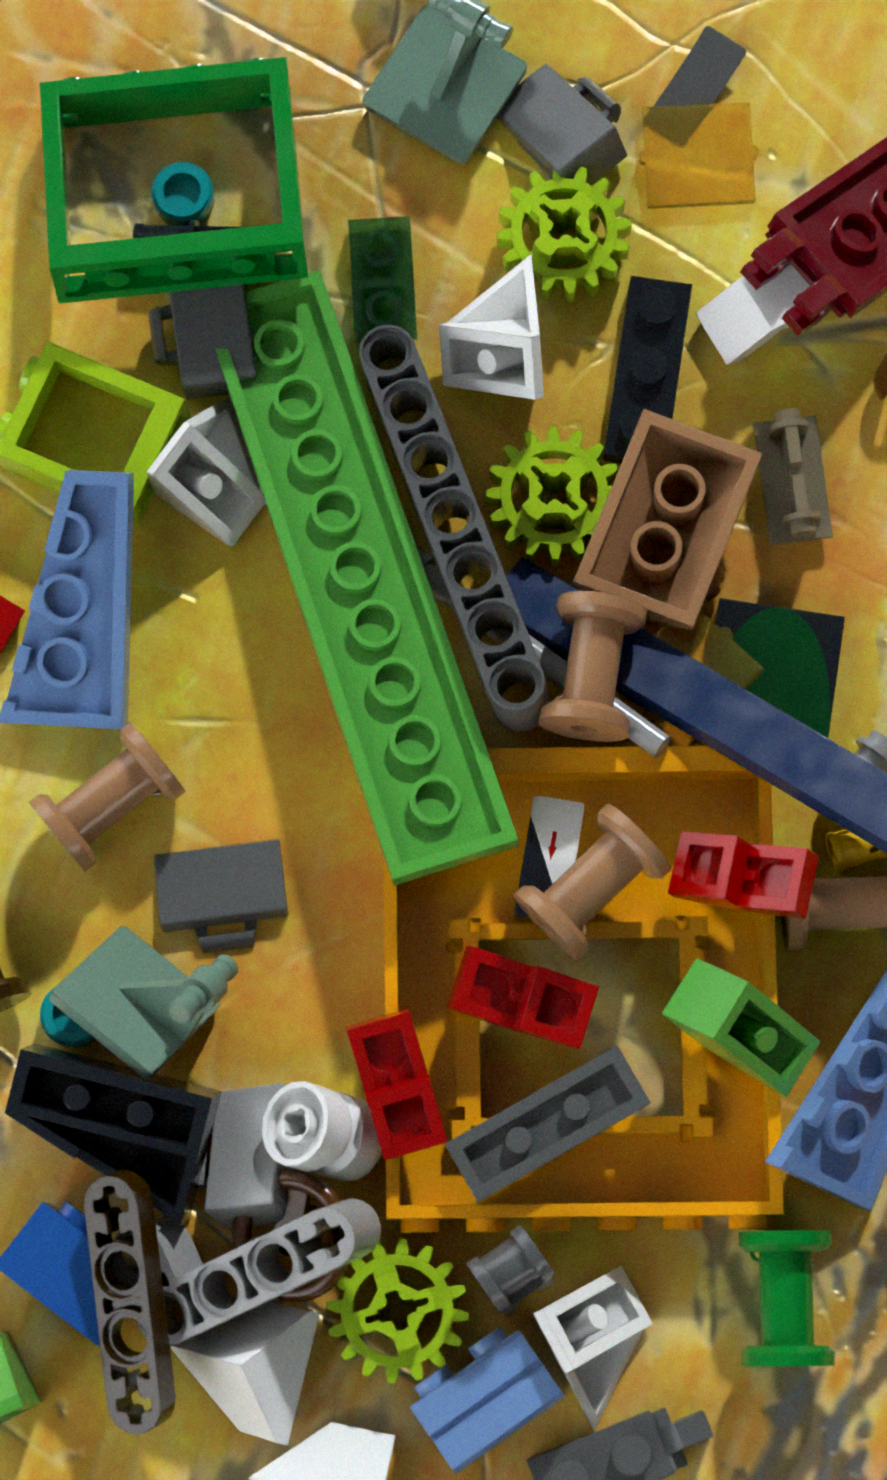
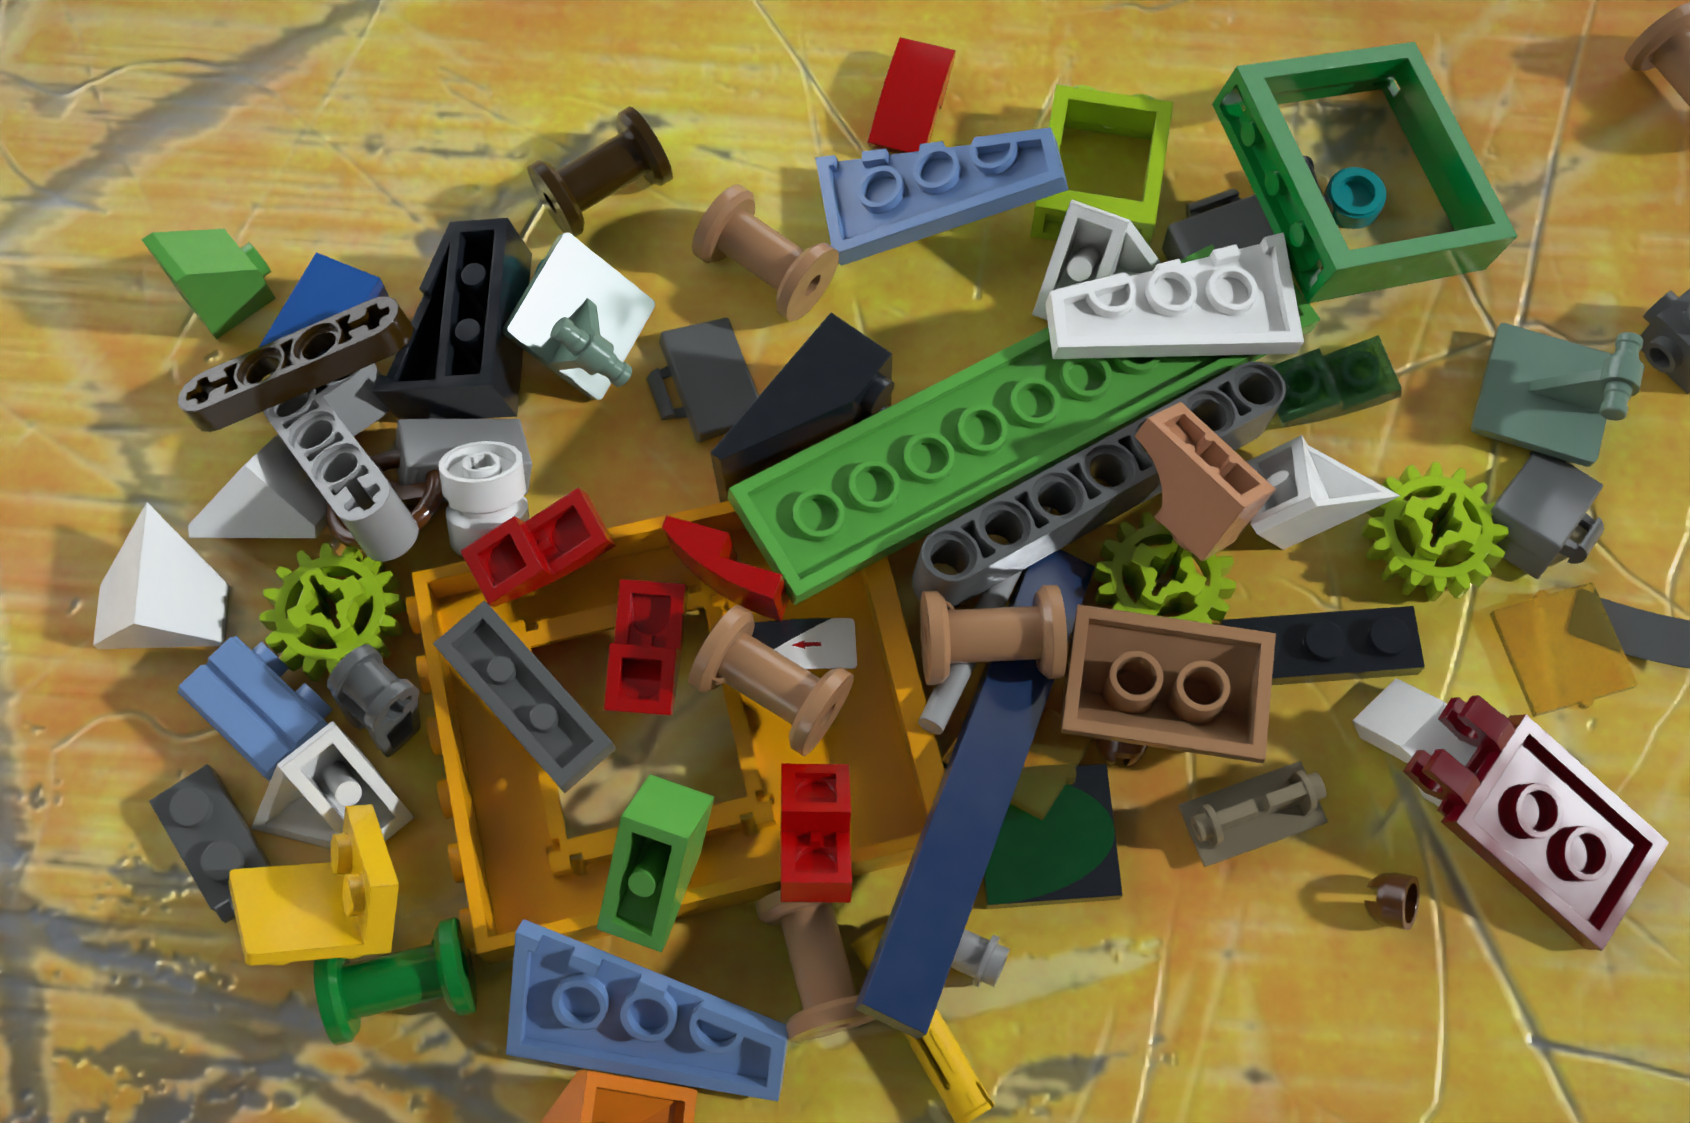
camera: 75 degrees right, 10 degrees down
none -> yellow bracket [229,804,399,966]
none -> red slope [662,515,789,622]
none -> black slope [710,312,894,502]
none -> white wing [1045,232,1304,359]
none -> nougat arch [1134,402,1276,562]

